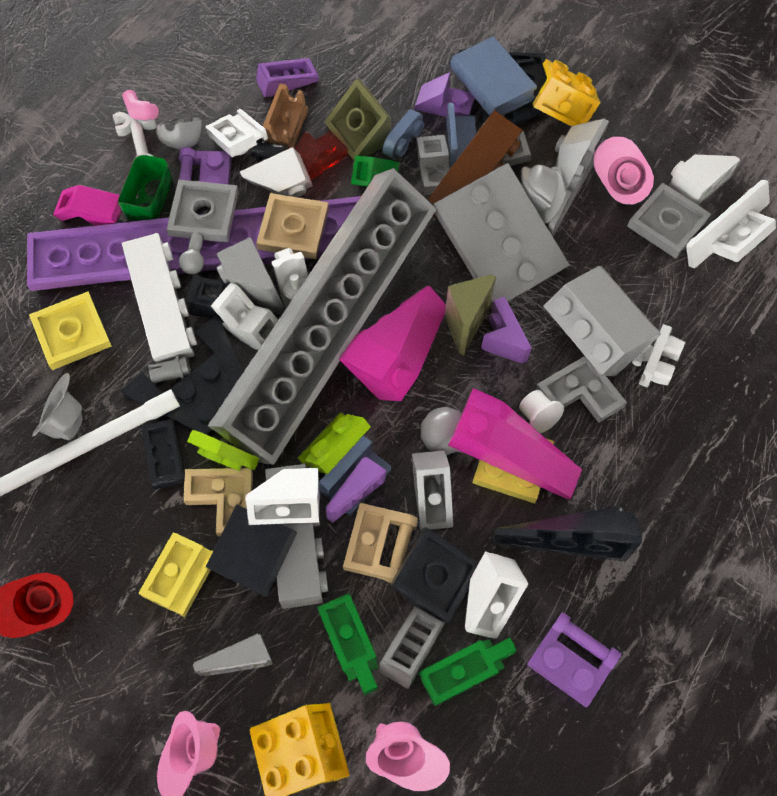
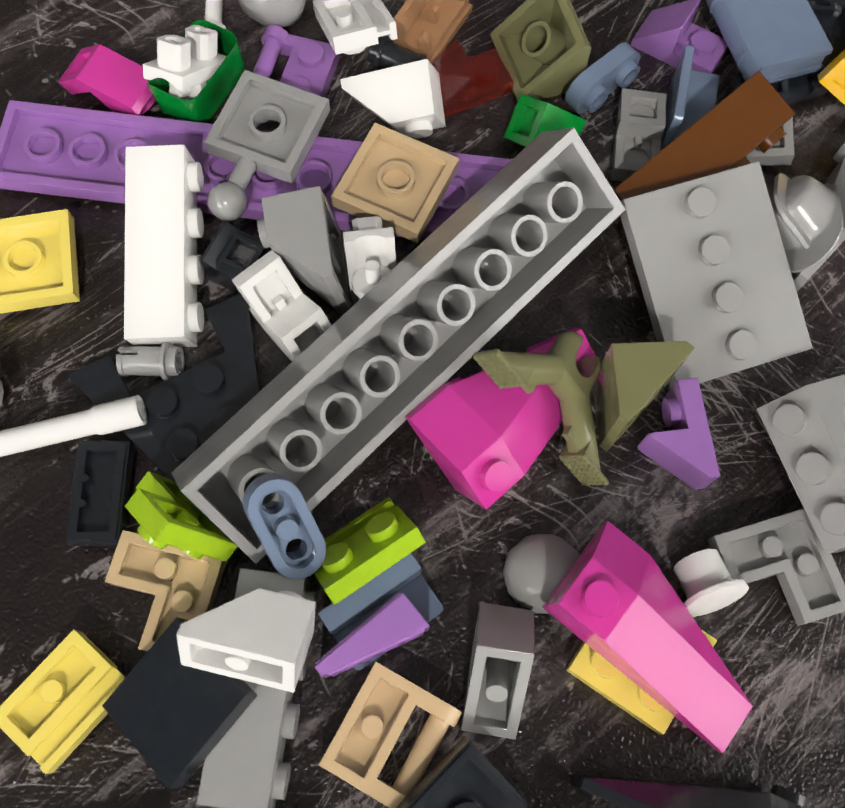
camera: 15 degrees right, 5 degrees up
none -> white hips [143,25,227,100]
none -> sand blue plate [243,473,326,579]
none -> olive piece [472,330,609,485]

